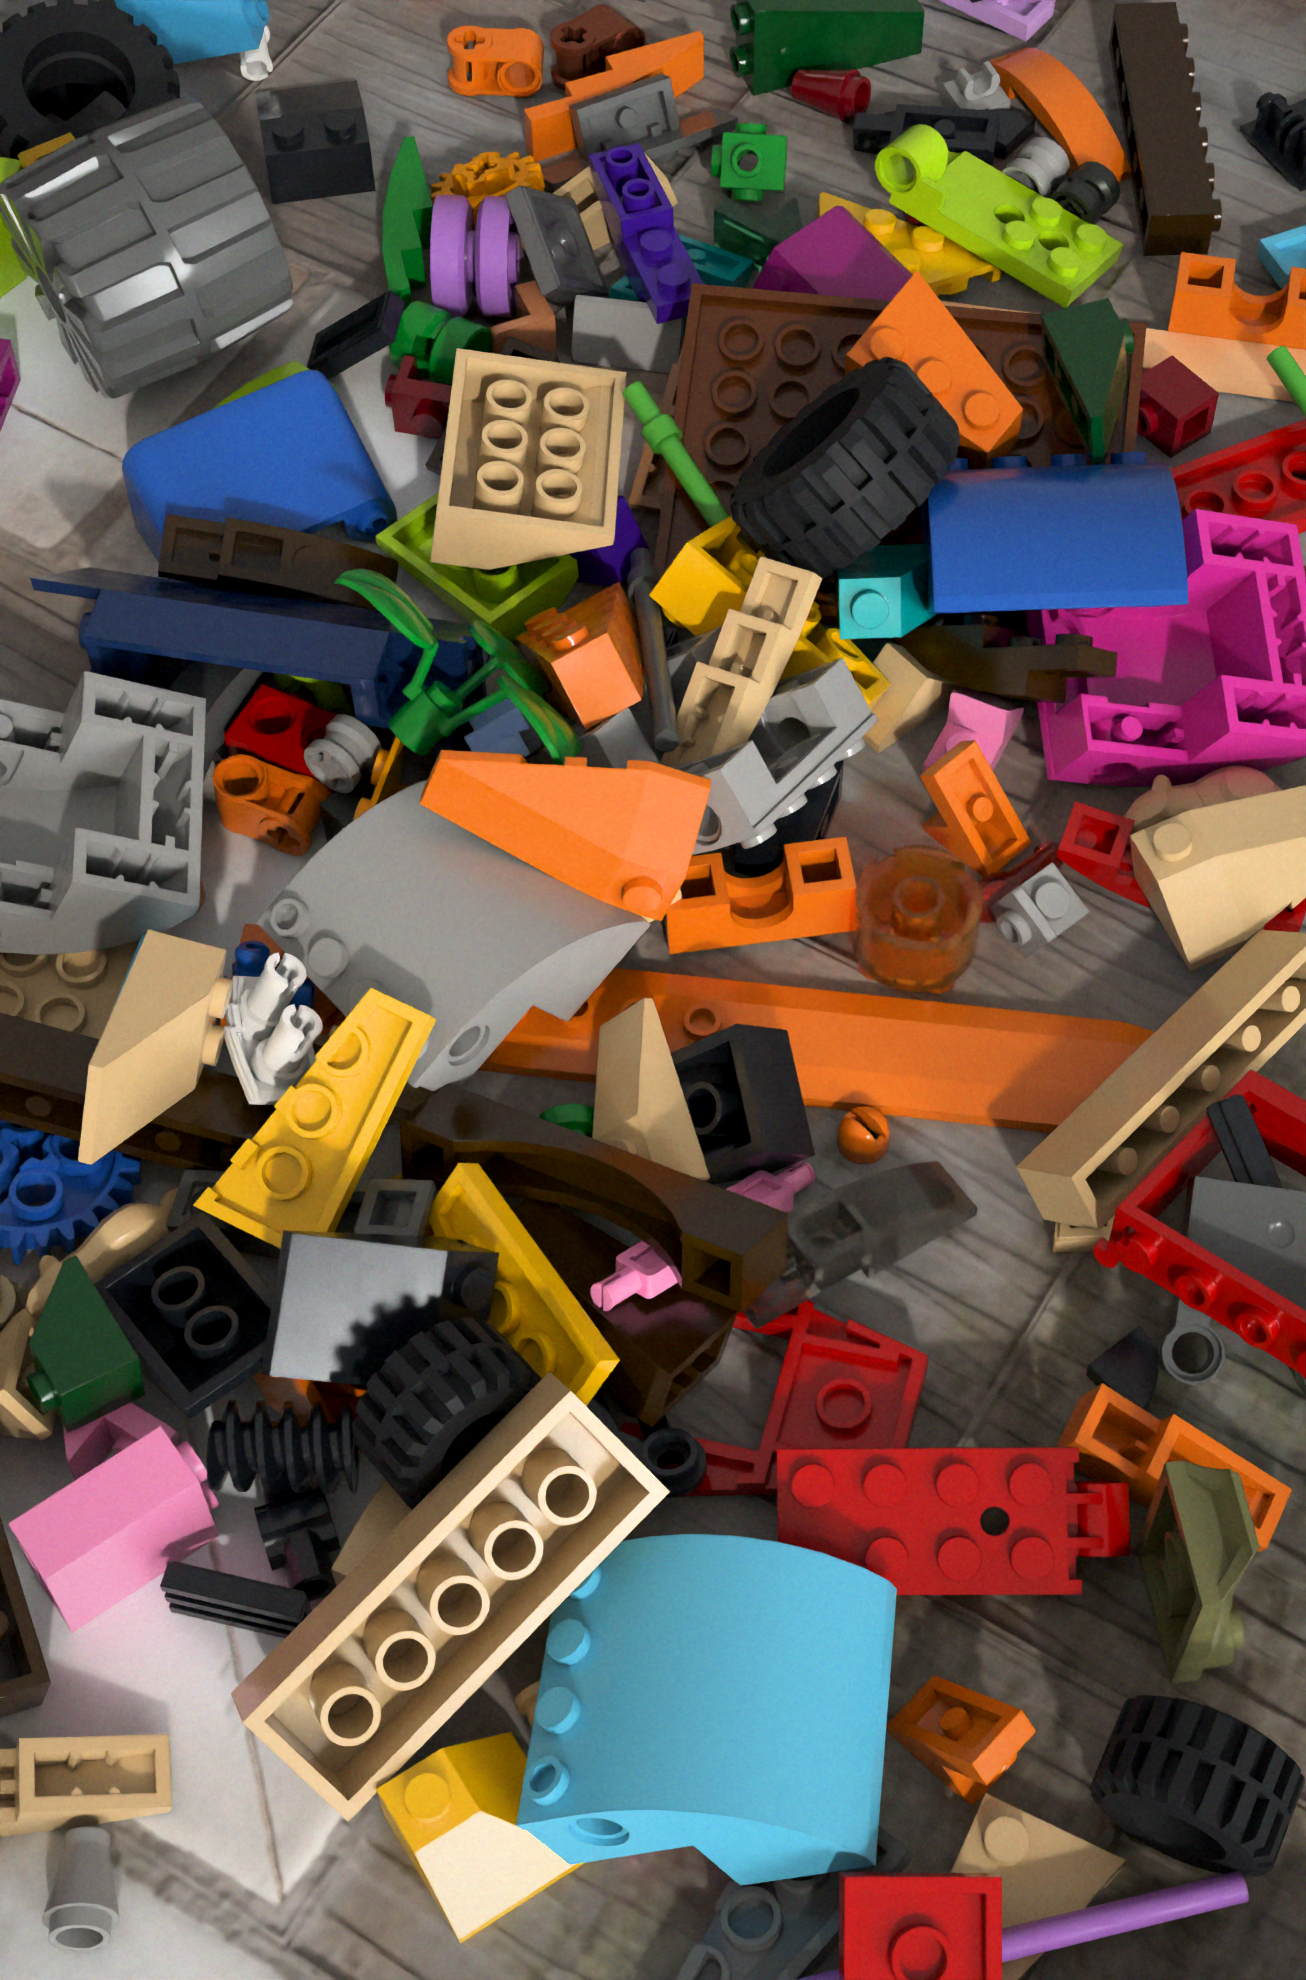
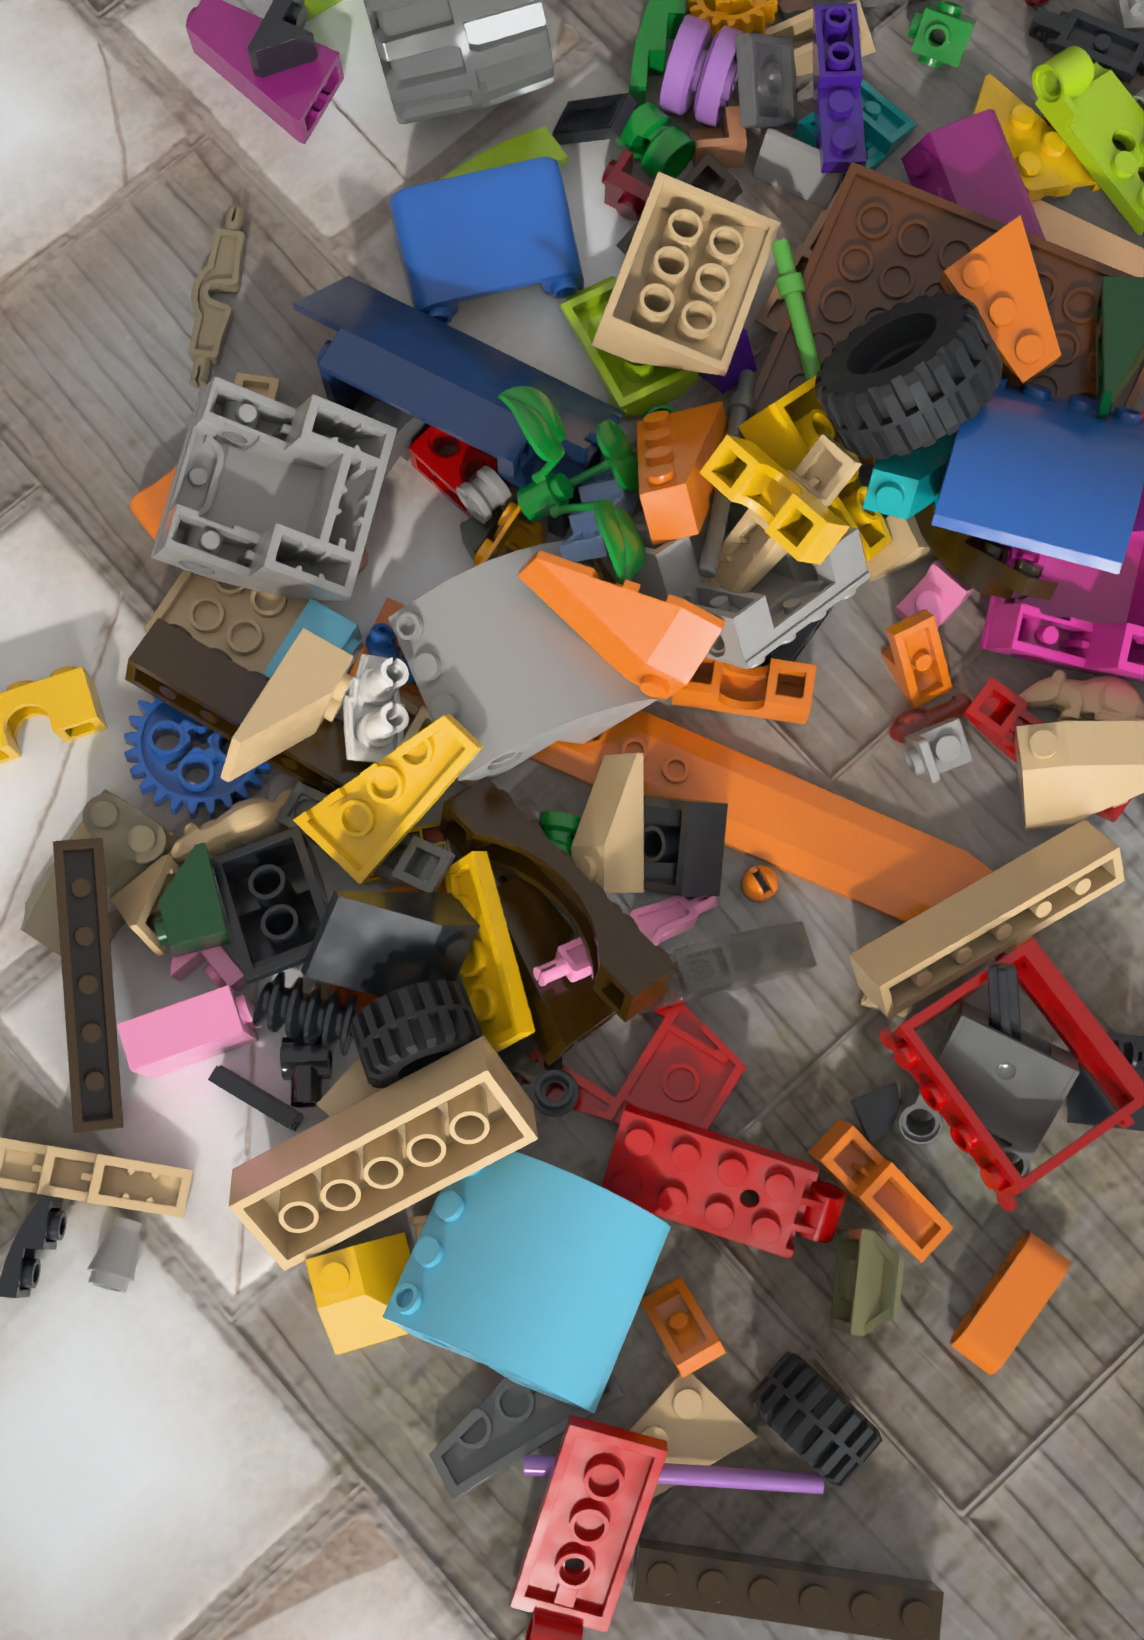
camera: 15 degrees right, 20 degrees up
dark brown slope [158,514,399,610] -> none
orange piece [212,754,332,856] -> none
clear green slope [714,197,803,273] -> none
clear orange brick [851,845,983,994] -> none
none -> yellow arch [699,434,849,565]

